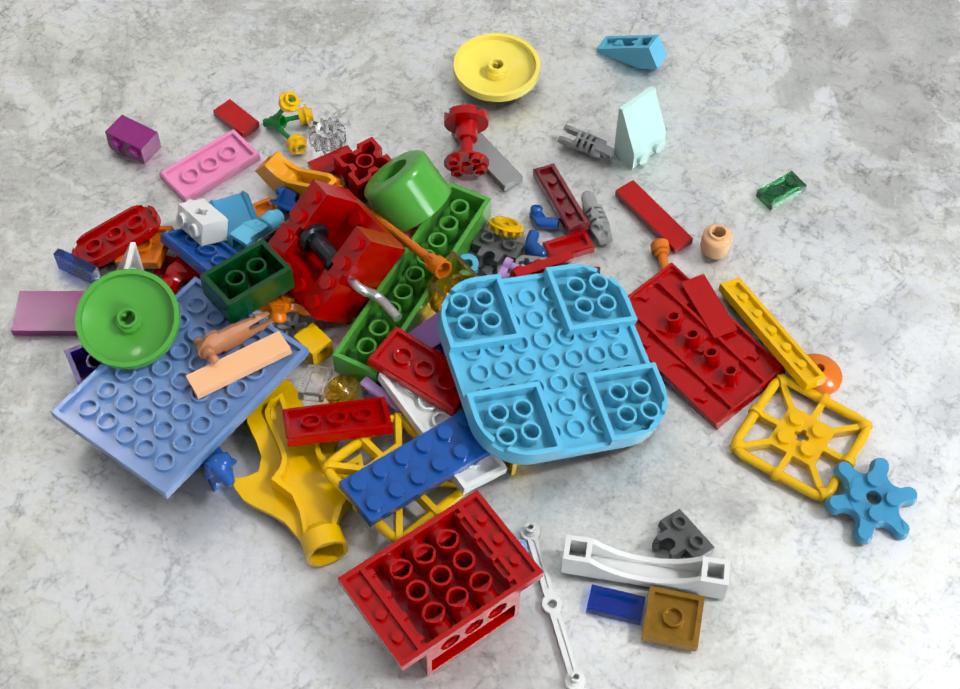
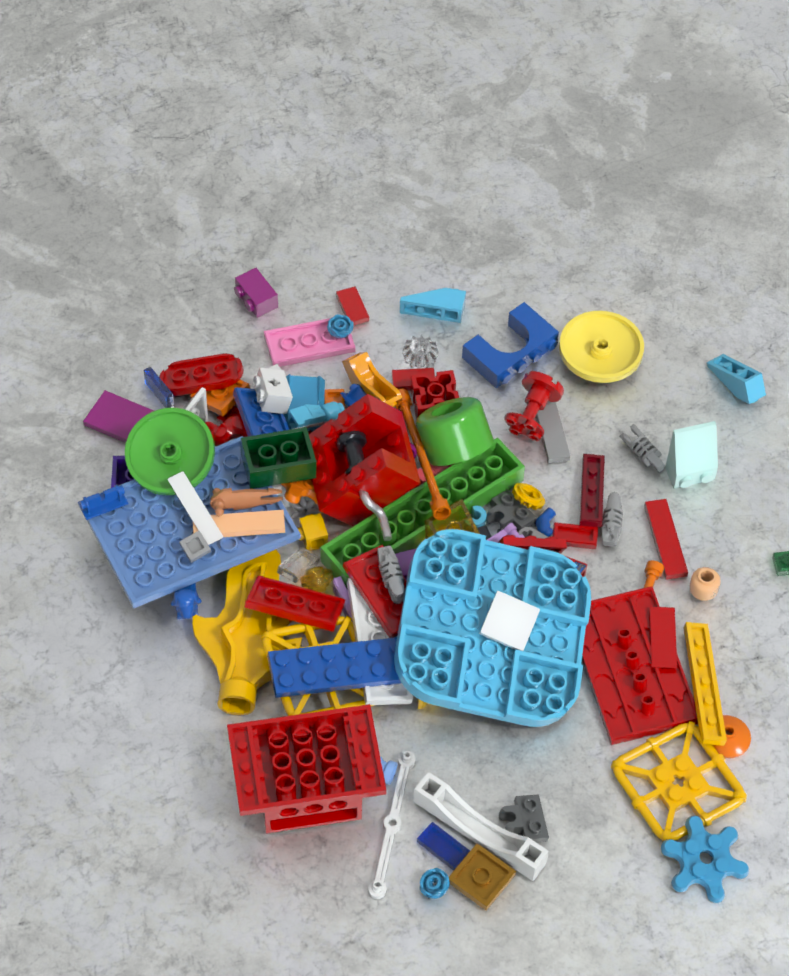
camera: 25 degrees right, 0 degrees up
yellow plant [263,91,314,155] -> none
blue arm [529,205,559,230] -> none
none -> blue hinge [78,485,129,520]
none -> white sticker [168,472,223,545]
none -> light grey plate [179,531,211,563]
none -> dark azure plate [327,314,353,339]
none -> light grey hinge [377,546,405,604]
none -> medium azure slope [400,288,466,323]
none -> dark azure plate [420,868,450,899]
none -> blue arch [462,302,559,389]
none -> white tile [479,591,540,651]

